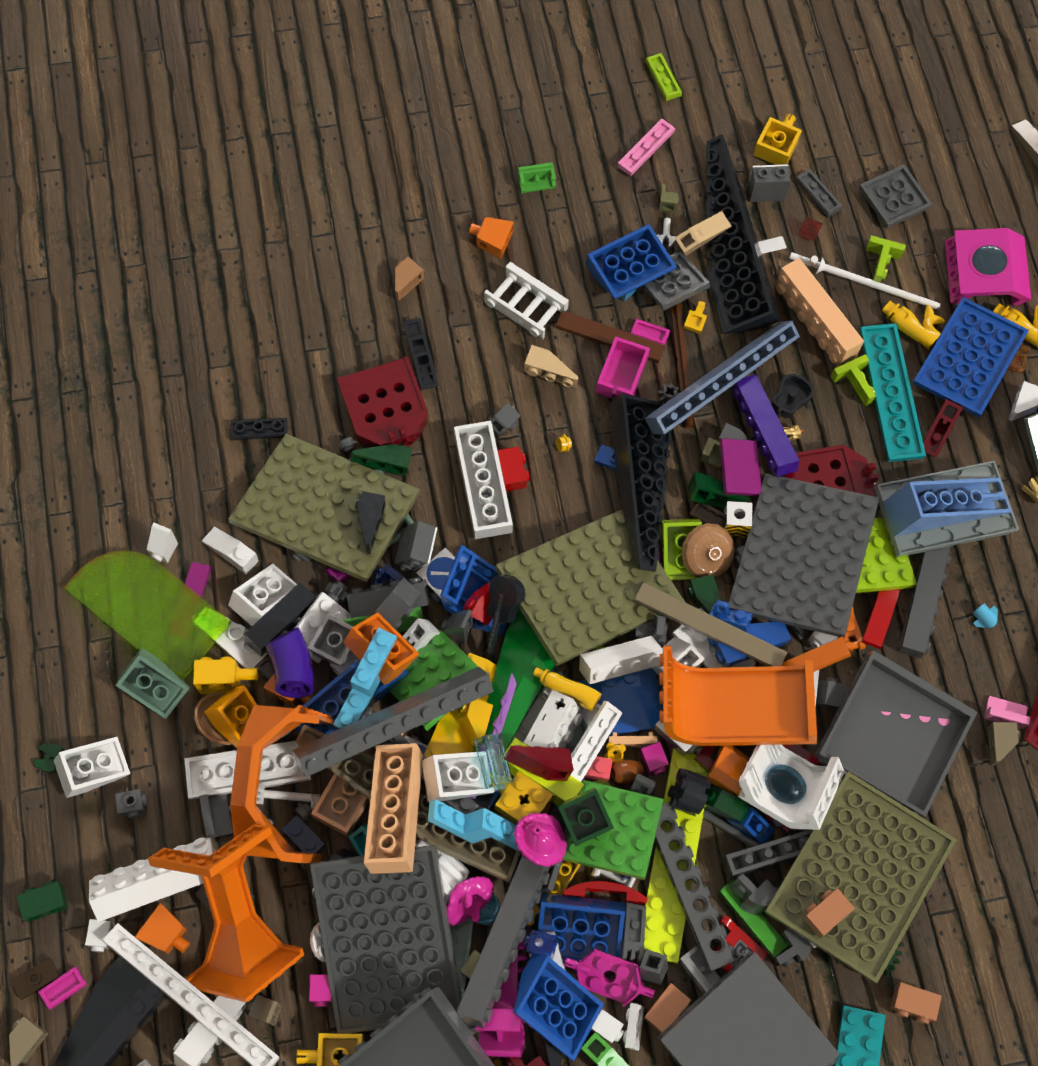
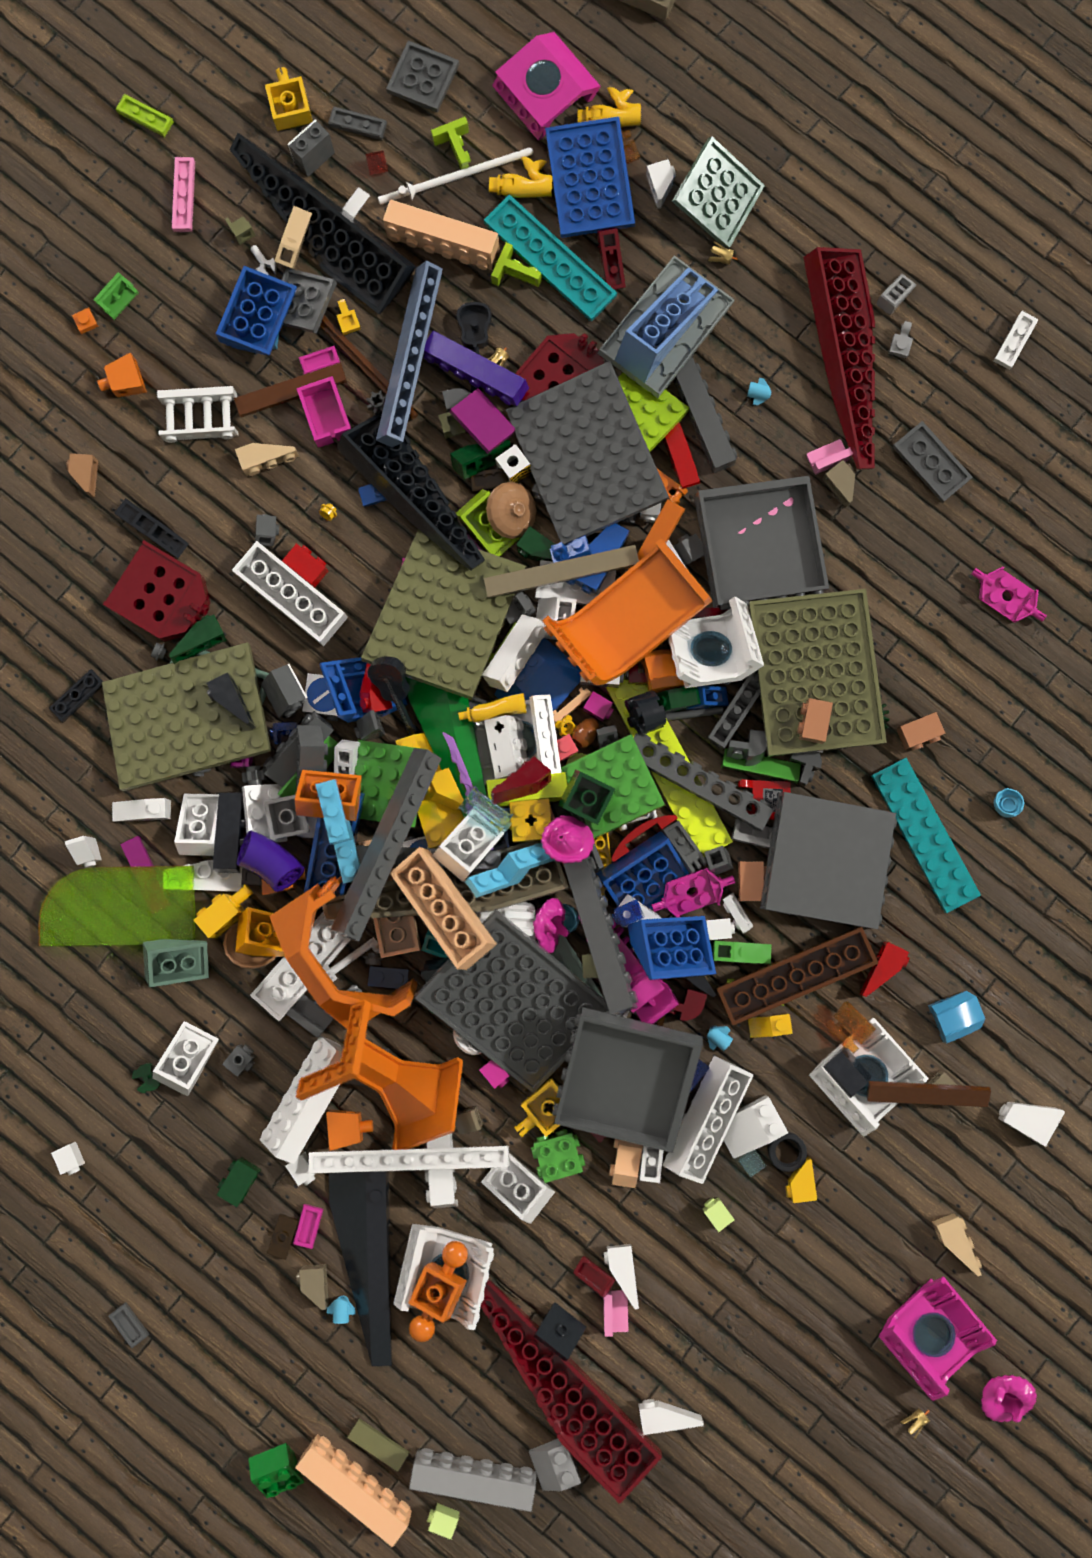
camera: 30 degrees left, 15 degrees up
none -> orange plate [72,308,99,334]

